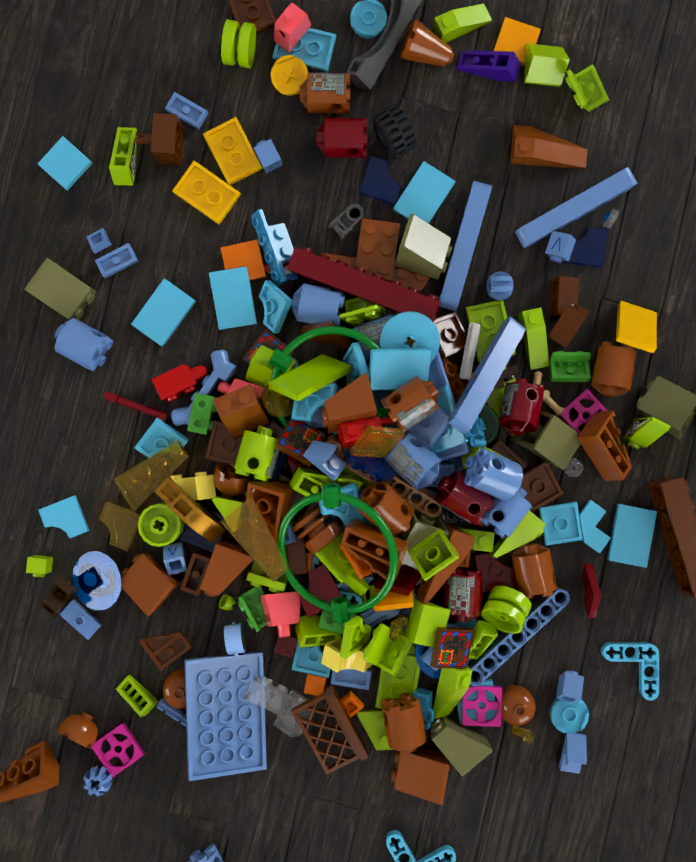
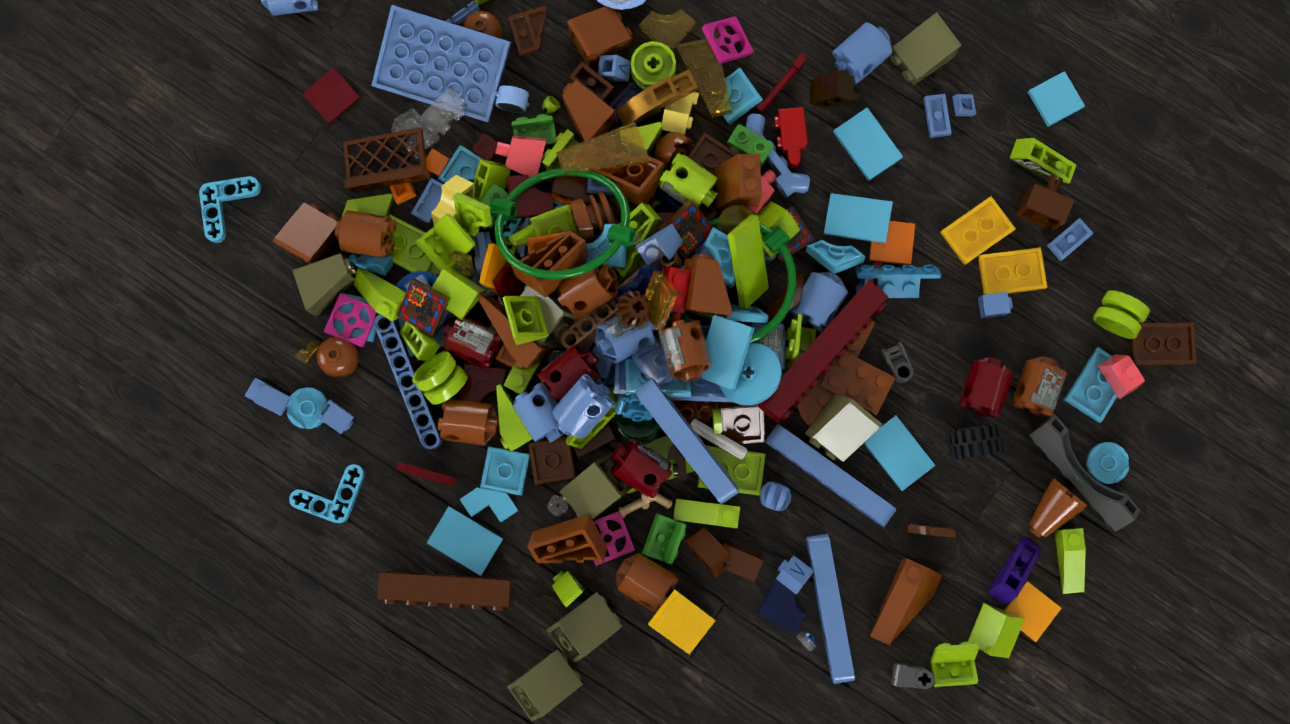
camera: 110 degrees right, 5 degrees down
yellow tile [271,55,308,96] -> none
clear blue tile [359,156,401,205] -> none
none -> dark red slope [302,68,360,124]
none -> reddish brown gear [614,290,652,327]
none -> dark pink piece [702,16,754,64]
none -> lime tile [711,408,722,434]
none -> dark brown brick [809,70,860,108]
none -> dark grey piece [891,662,934,689]
none -> reddish brown tile [904,524,956,538]

